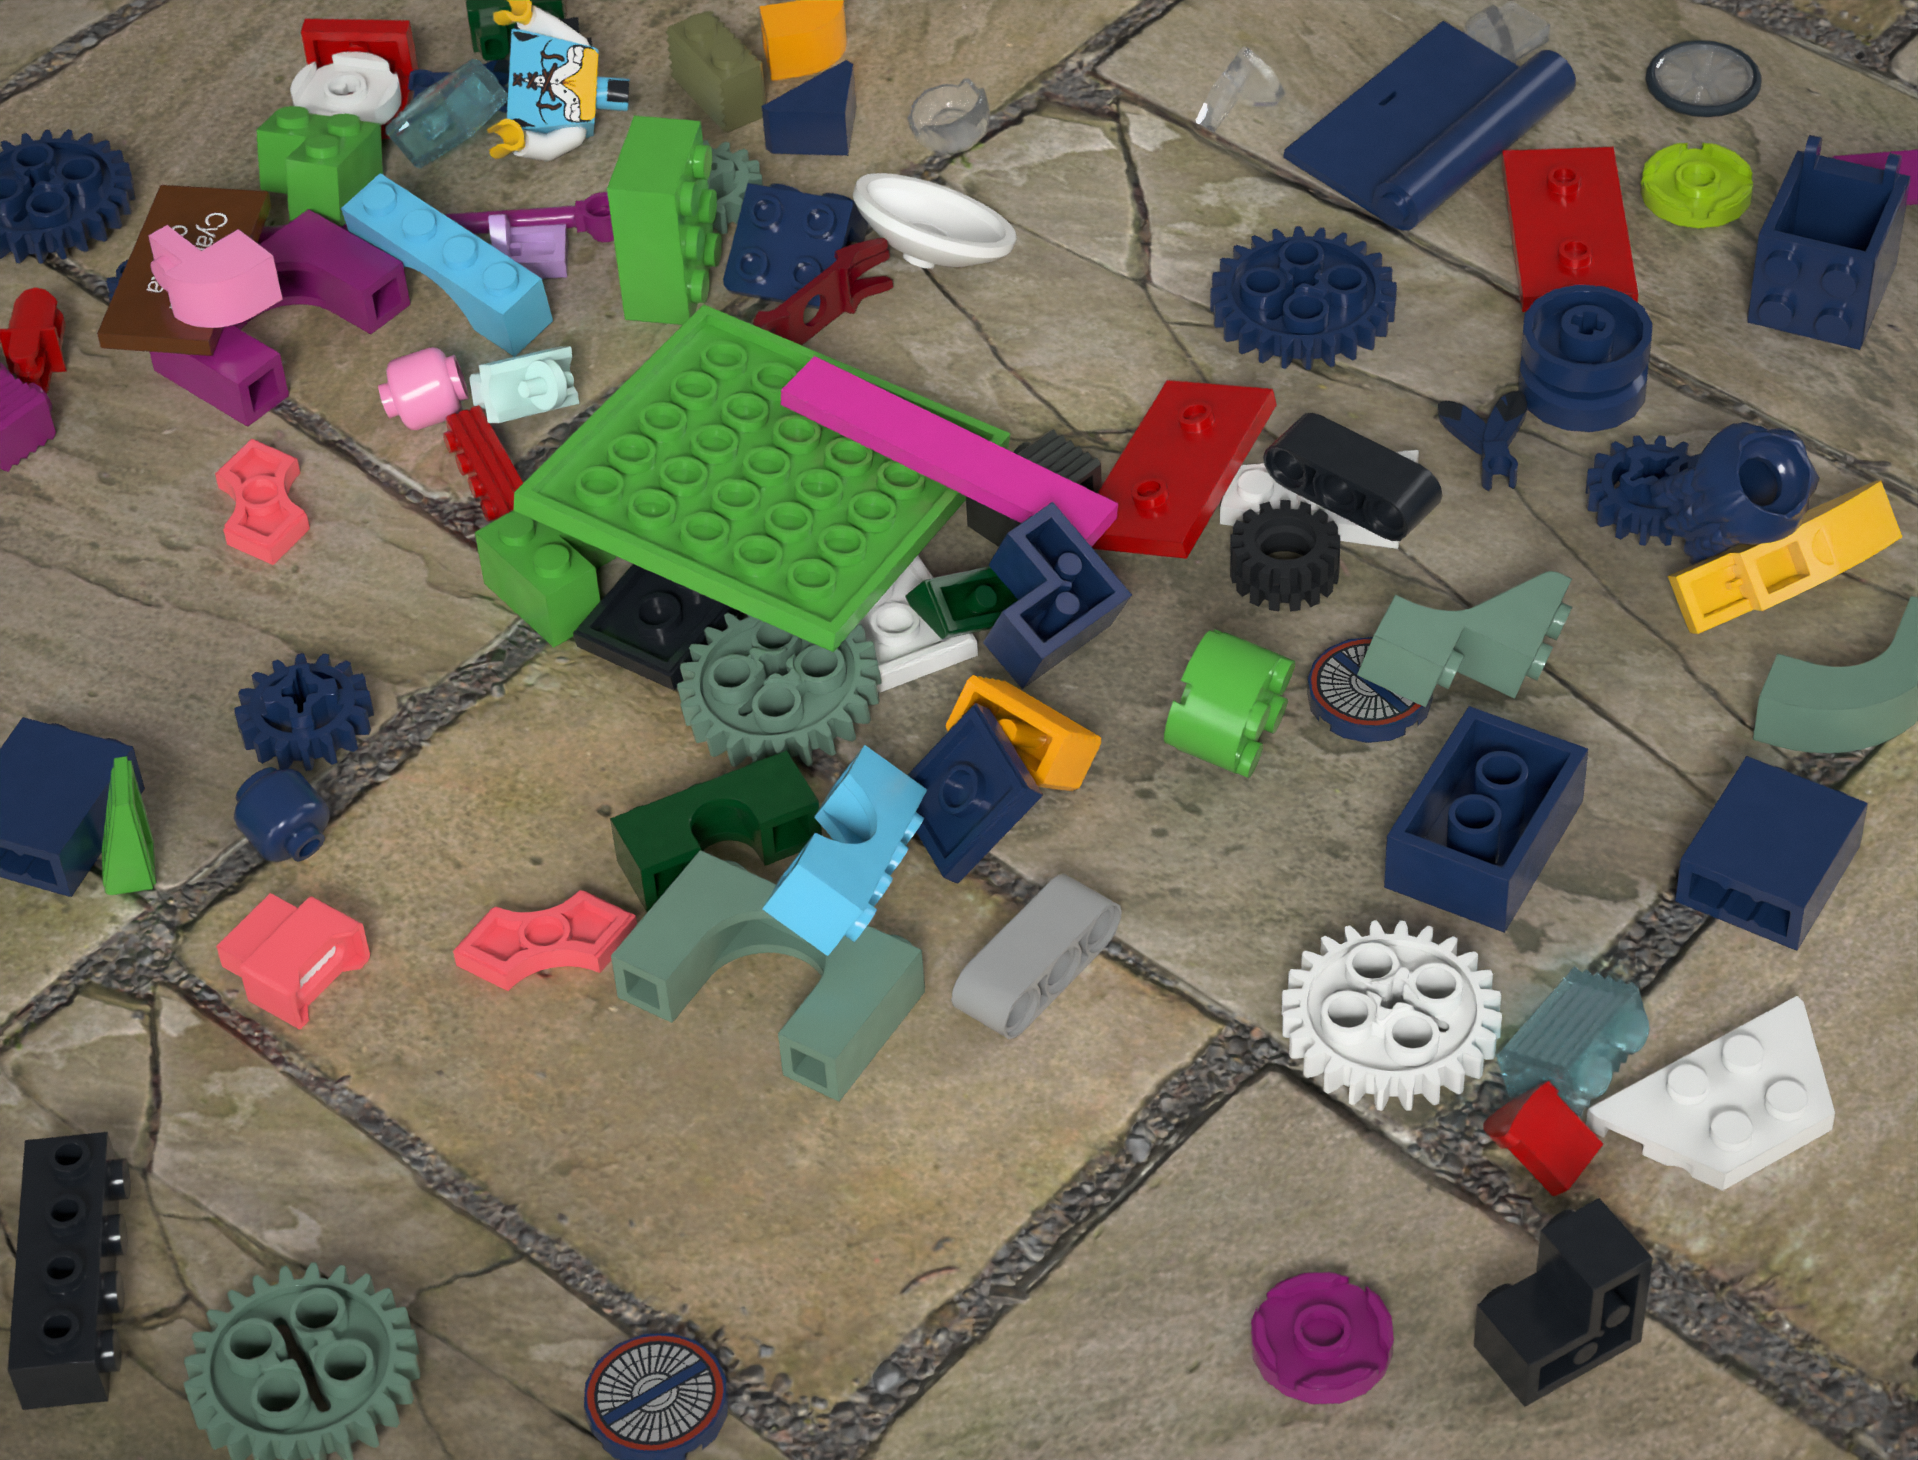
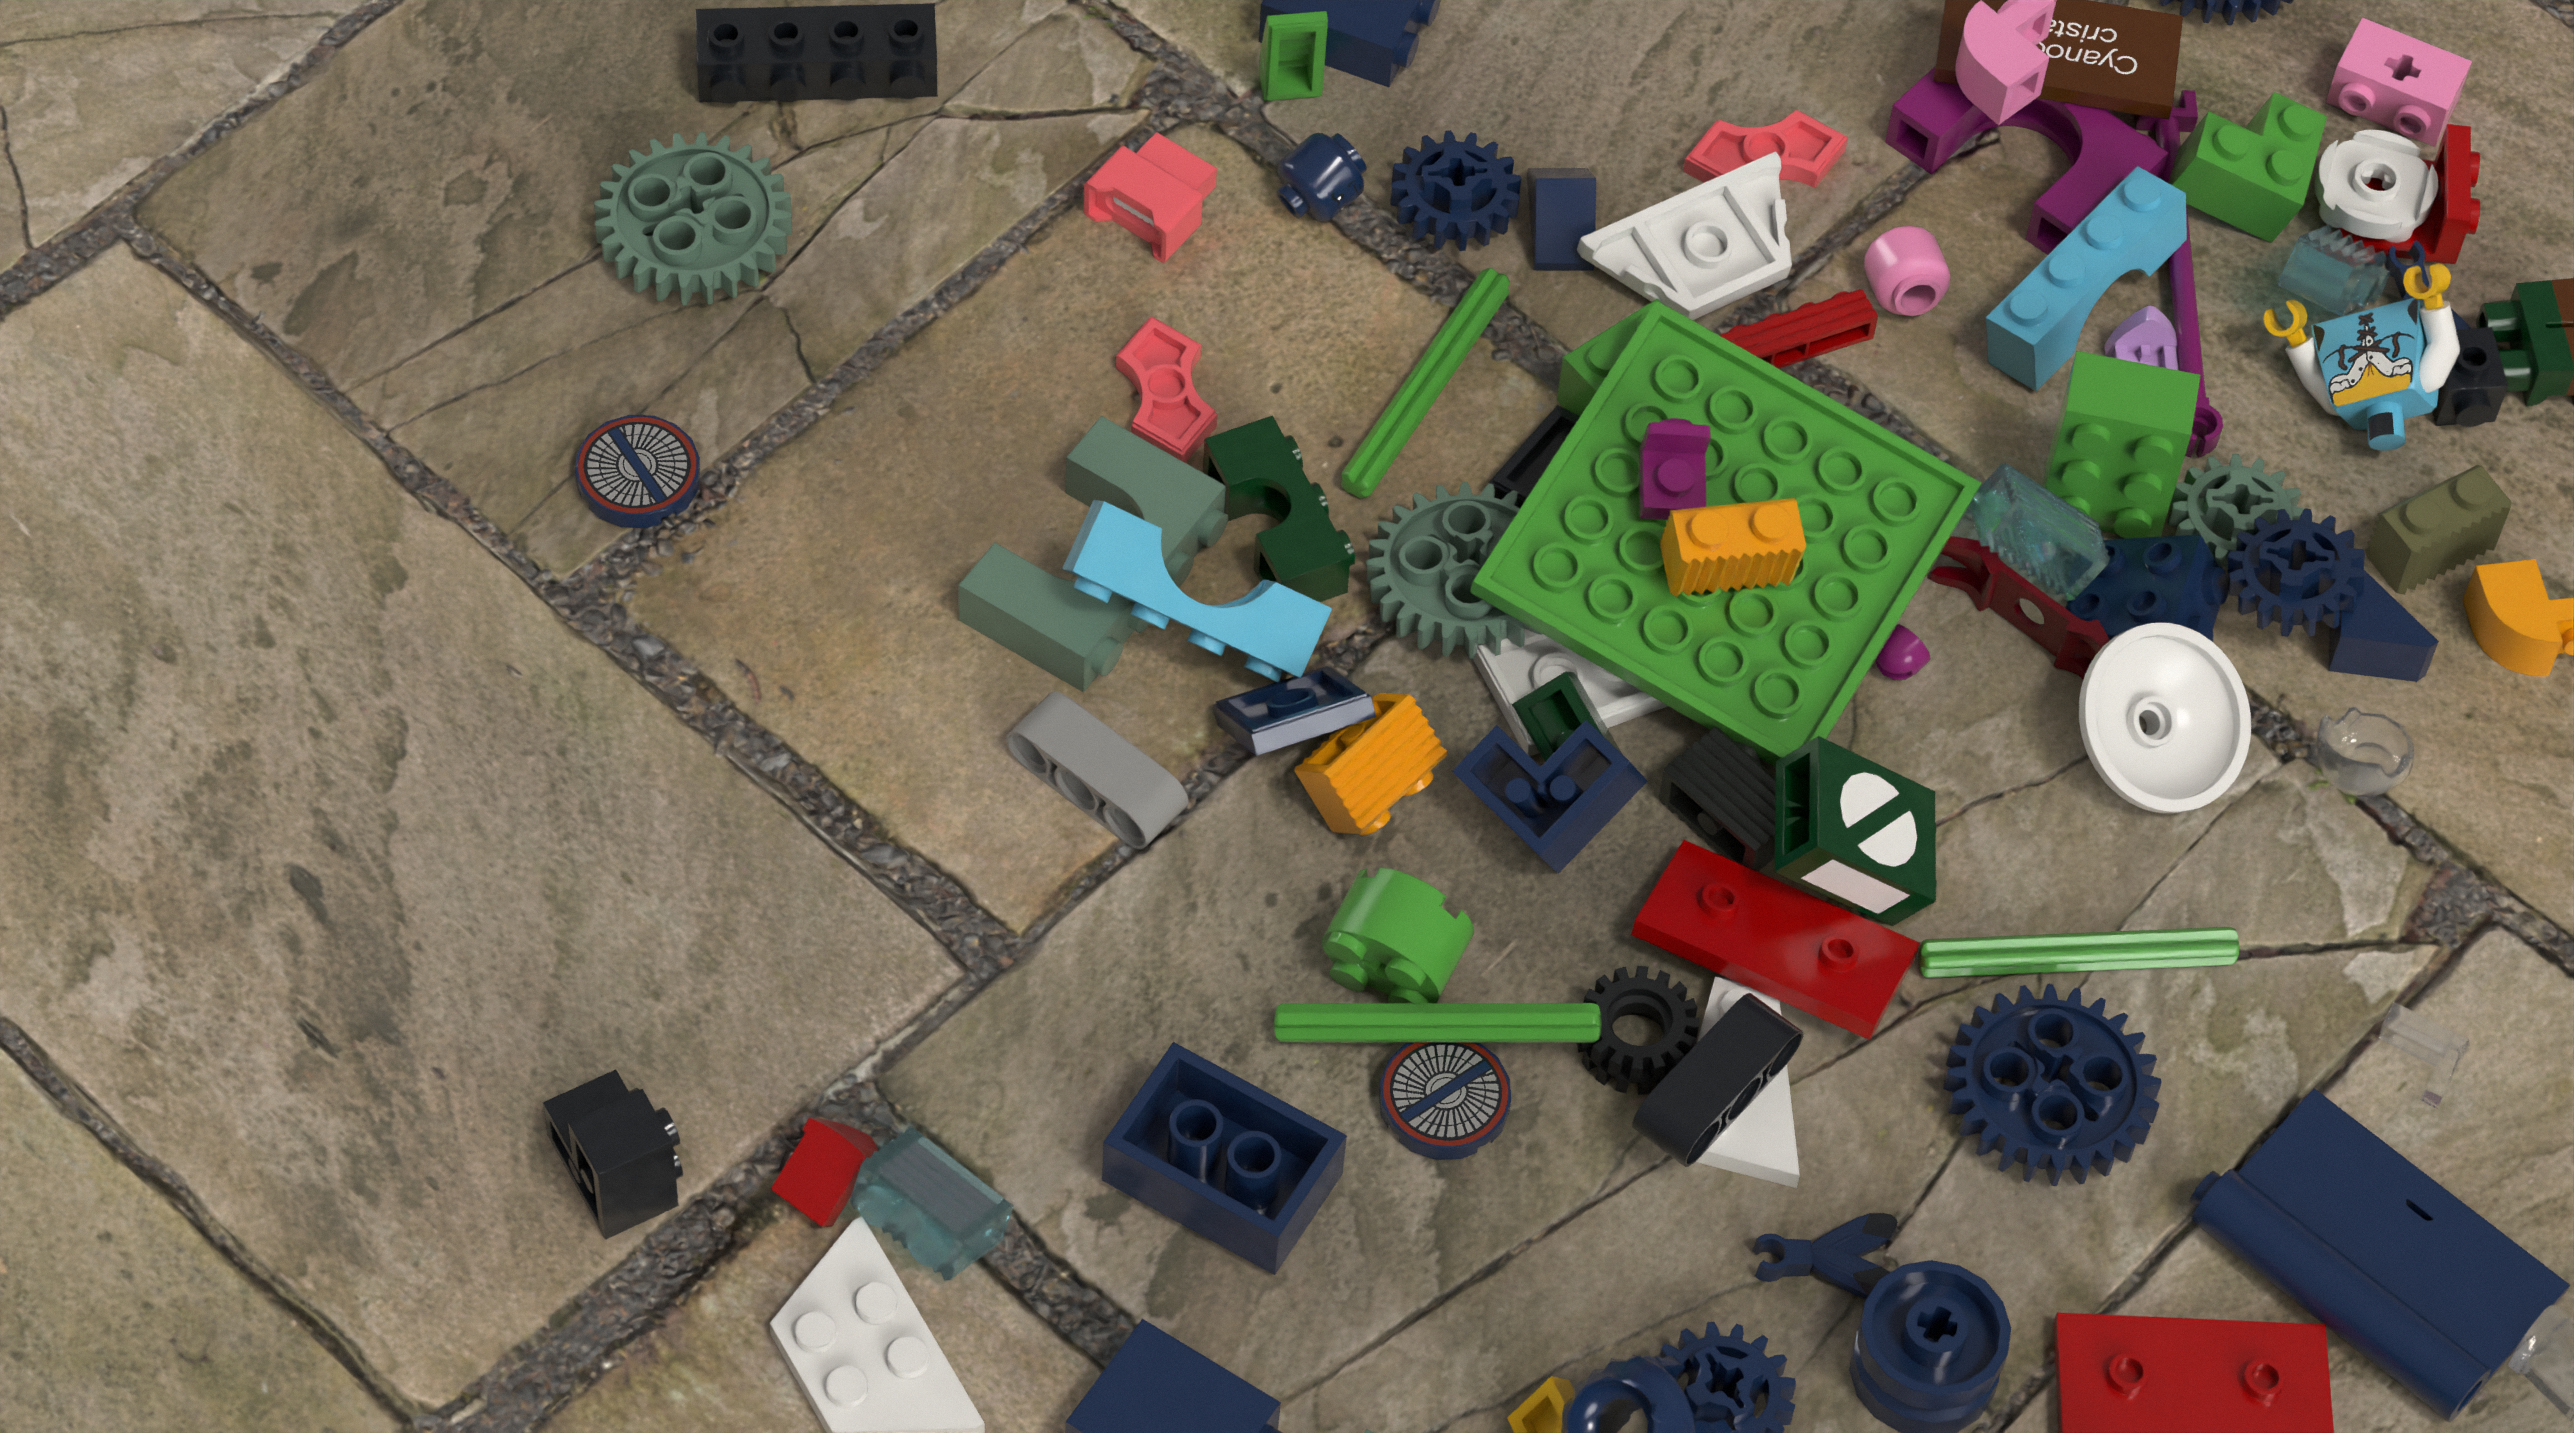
camera: 85 degrees right, 10 degrees up
light aqua hips [470,346,579,423] -> none
dark pink tile [781,356,1118,547] -> none
magenta tile [1251,1272,1394,1404] -> none
white gear [1282,920,1502,1111] -> none
sand green arch [1357,571,1572,707] -> none
none -> bright green axle [1274,1003,1602,1042]
none -> bright green axle [1341,268,1510,499]
none -> dark blue slope [1527,168,1596,271]
none -> white wing [1577,151,1792,320]
none -> magenta bracket [1639,418,1711,520]
none -> light orange brick [1660,498,1806,597]
none -> dark green brick [1775,736,1937,926]
none -> bright green axle [1918,927,2240,978]
none -> clear light blue brick [1969,463,2111,601]
none -> dark blue gear [2228,508,2366,637]
none -> bright pink brick [2326,17,2472,147]

